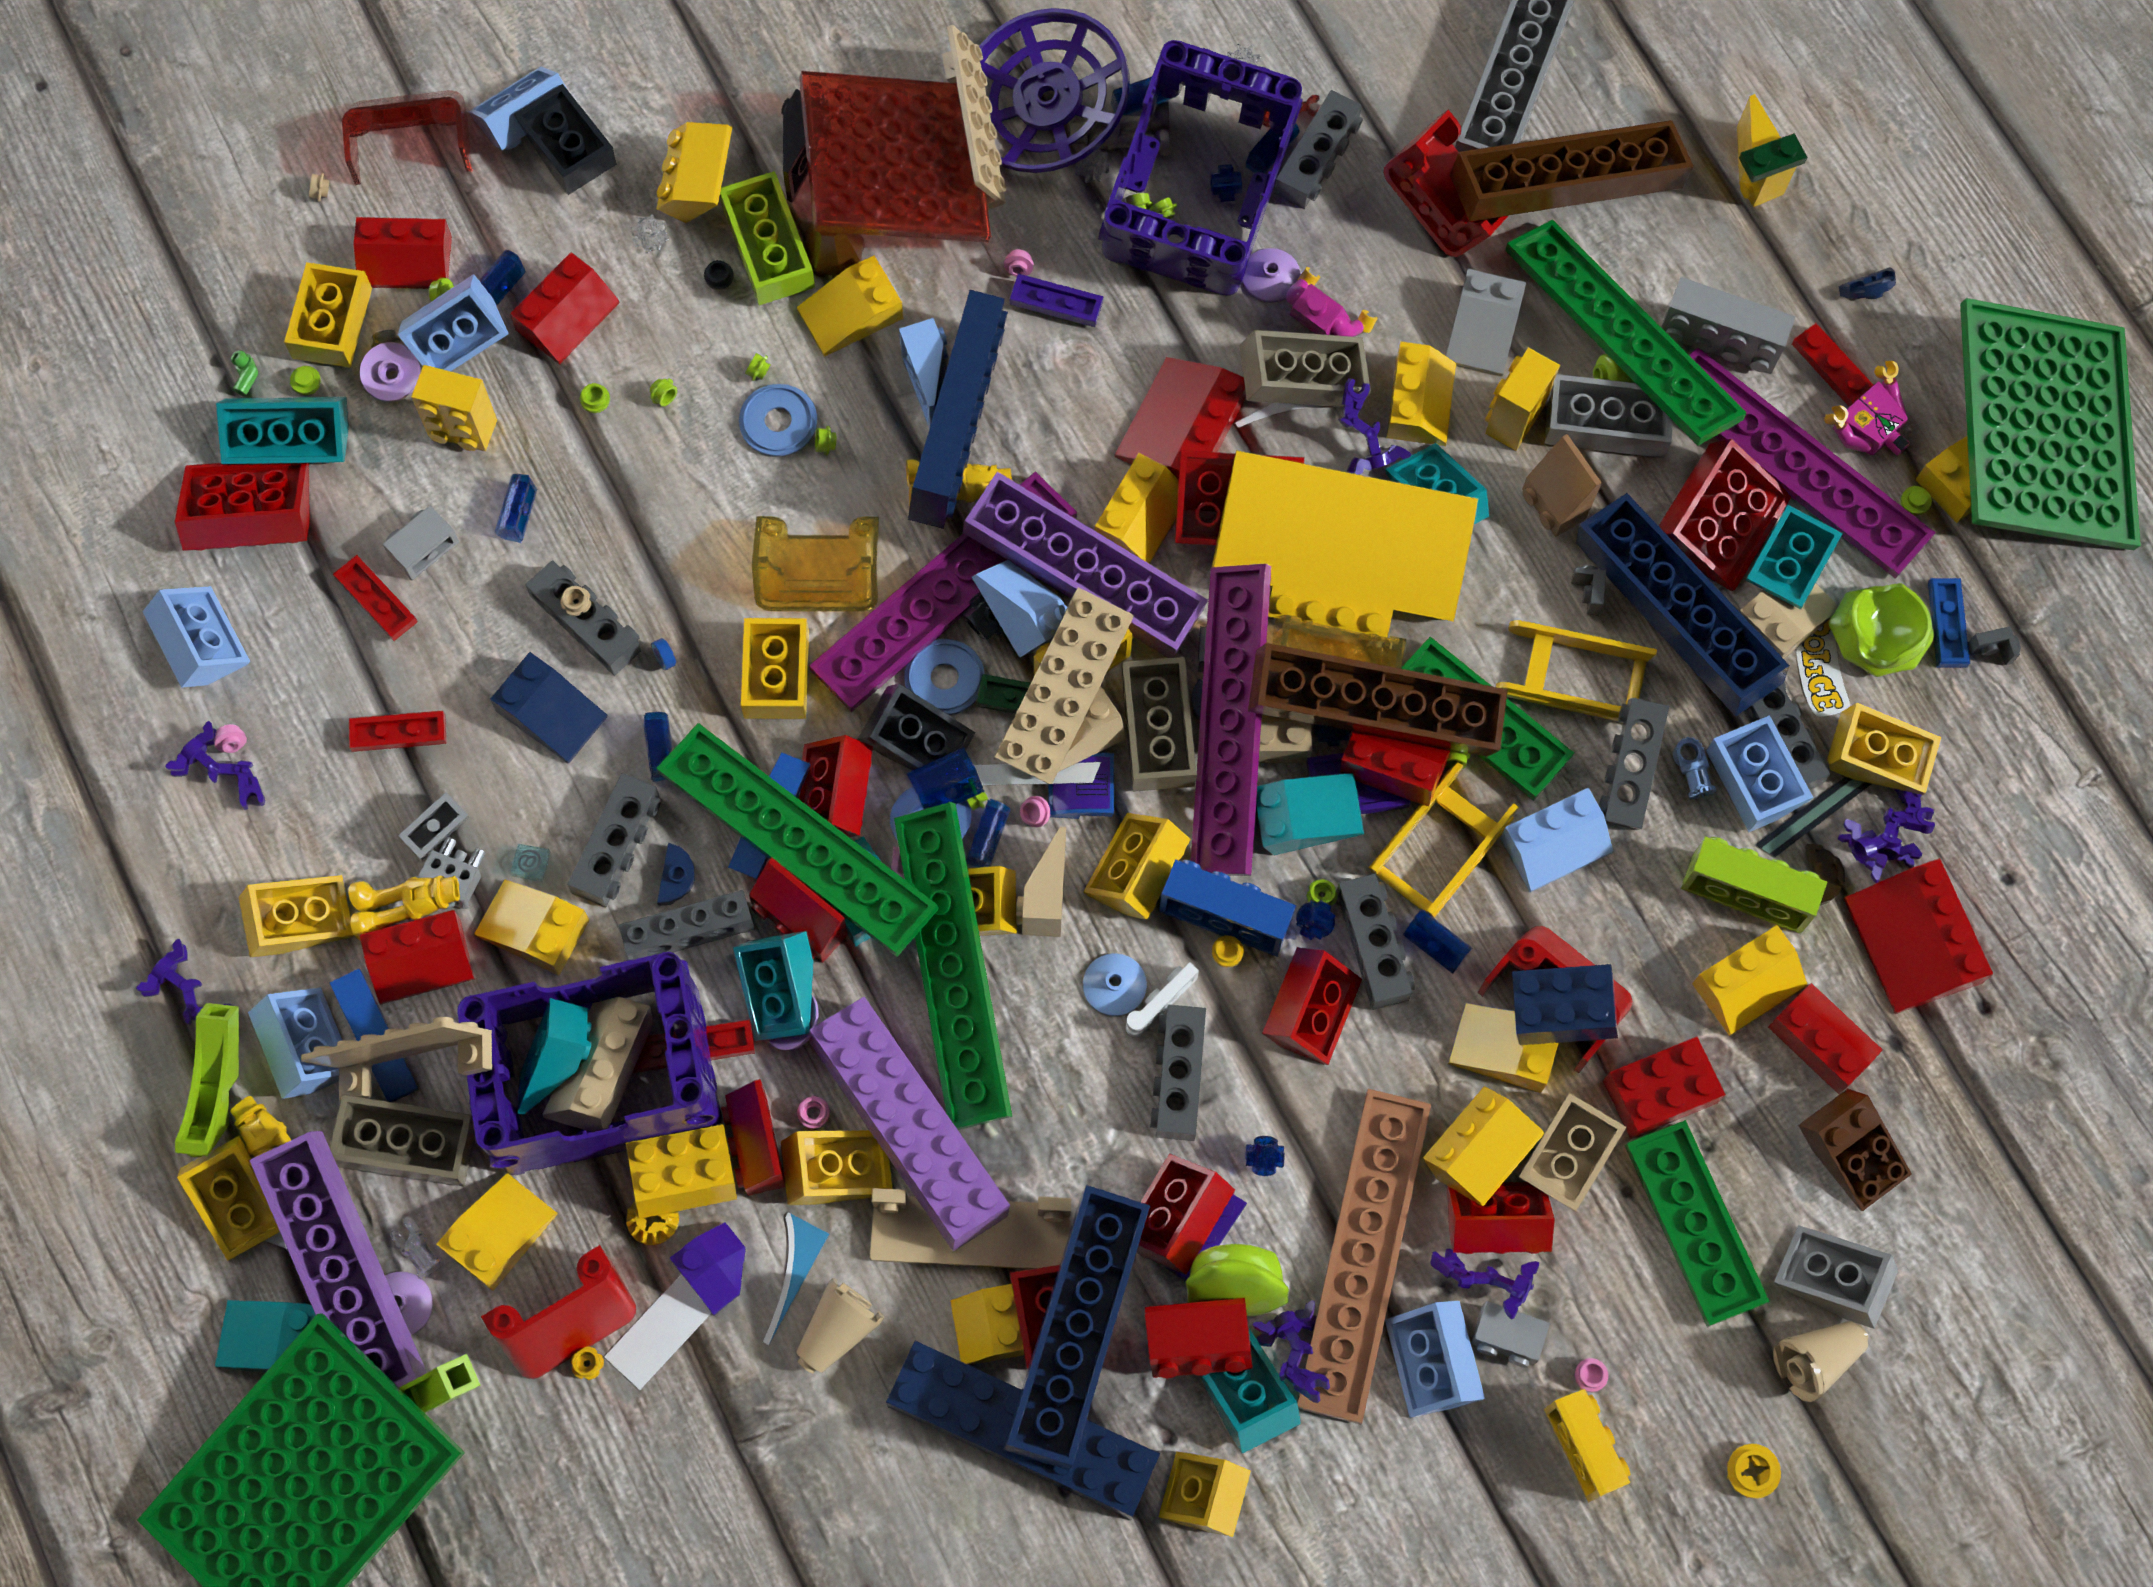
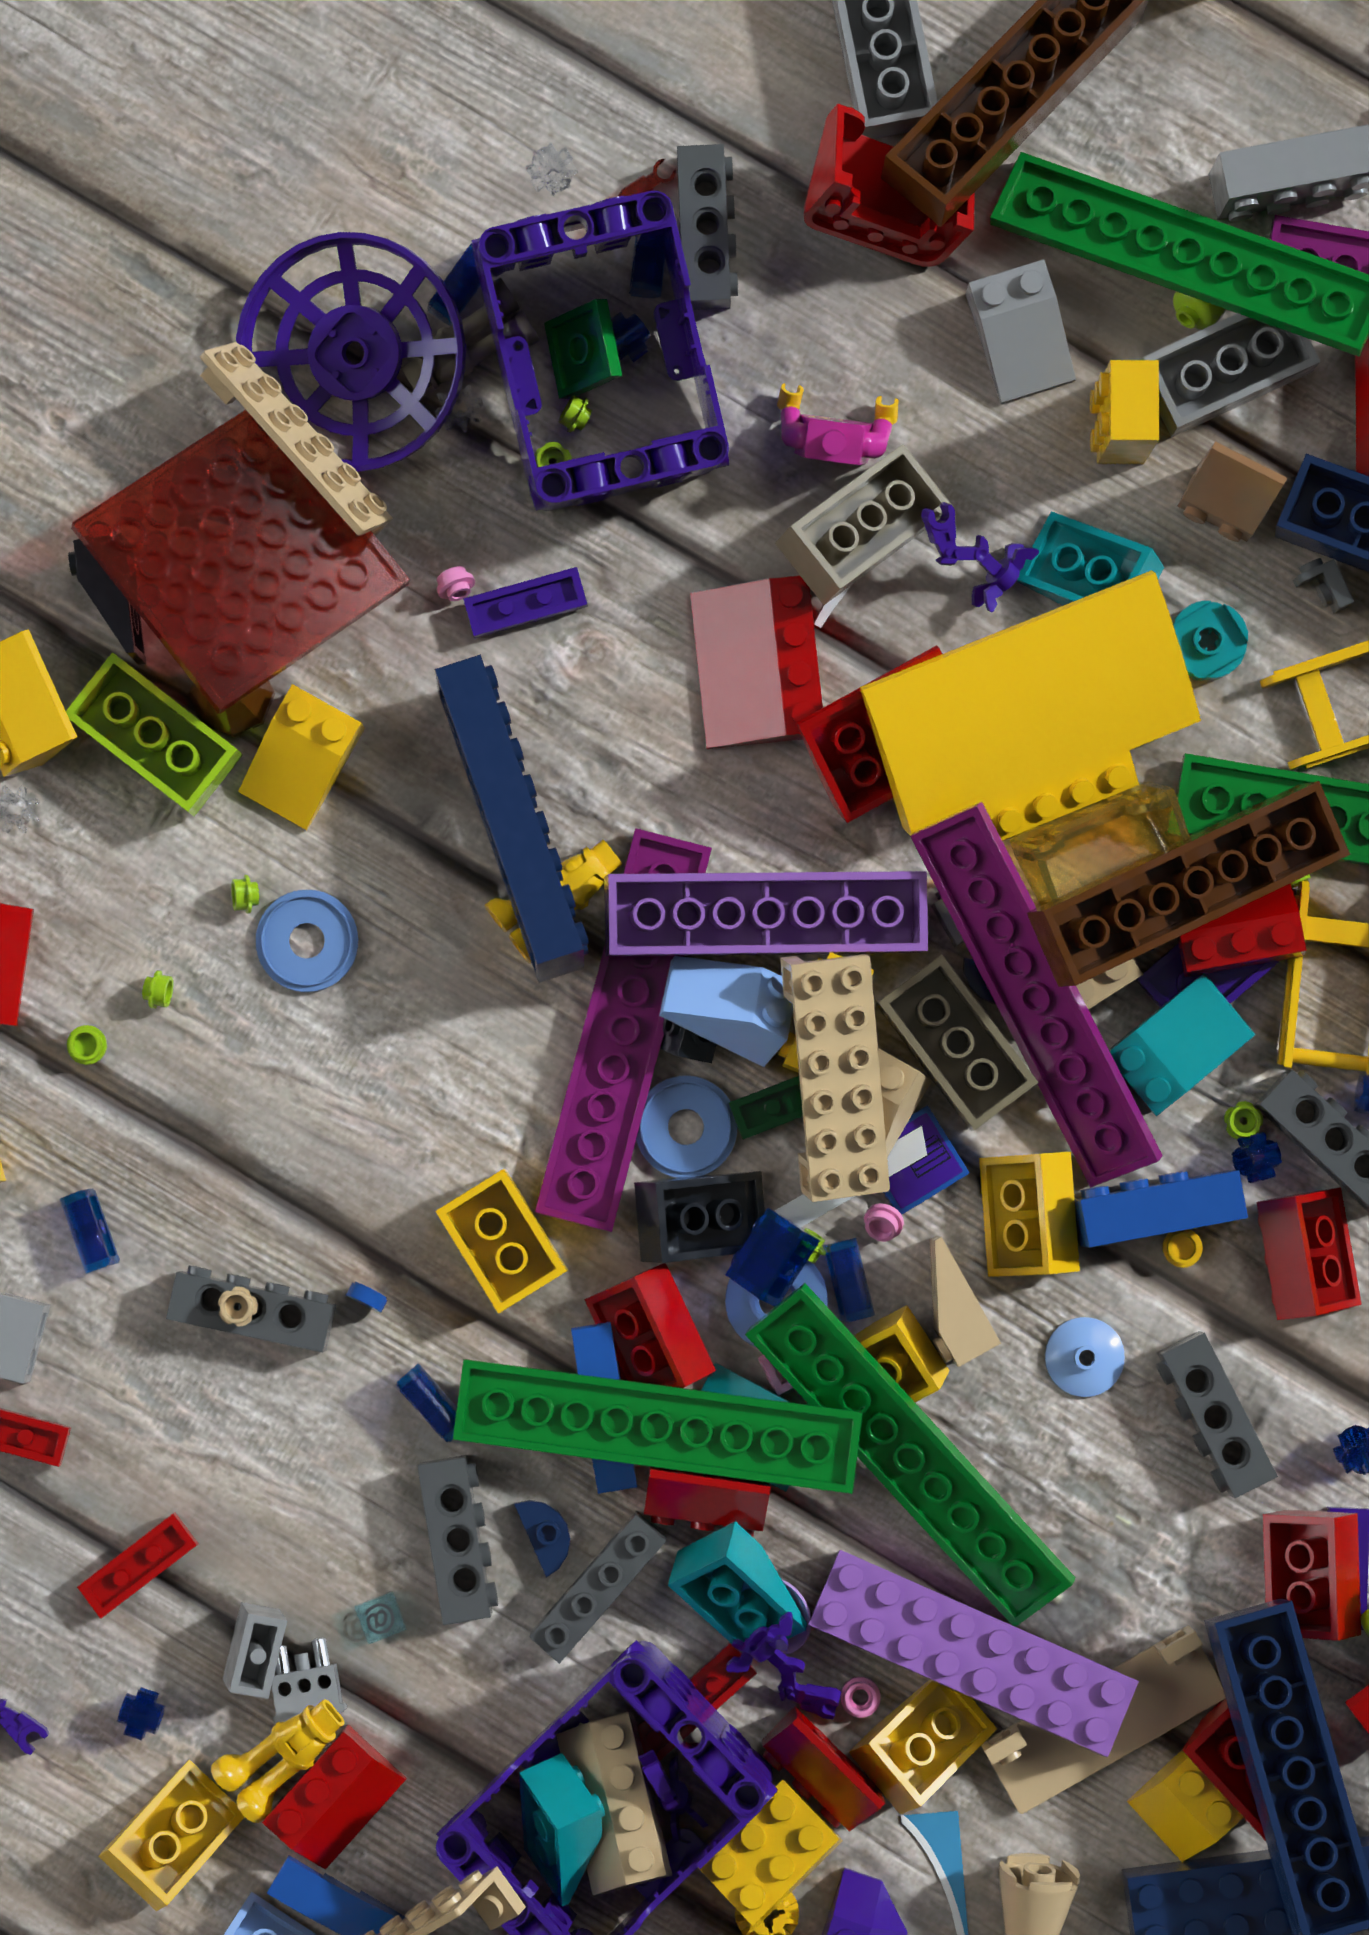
camera: 30 degrees left, 15 degrees up
yellow slope [474,879,590,976] -> none
dark blue slope [490,652,608,764] -> none
black plate [704,260,734,290] -> none
clear yellow windscreen [752,516,880,611] -> none
lime plate [815,426,837,456] -> none
light blue slope [899,318,948,428] -> none
yellow slope [1094,453,1178,564] -> none
lime plate [1126,193,1153,210] -> none
white plate [1126,962,1199,1037] -> none
lavender dish [1242,248,1301,303] -> none
yellow slope [1386,341,1456,446] -> none
none -> clear blue gear [117,1687,166,1741]
none -> green plate [544,299,622,399]
none -> dark purple piece [639,1749,709,1843]
none -> dark purple piece [726,1612,841,1719]
none -> teal plate [1173,601,1248,681]

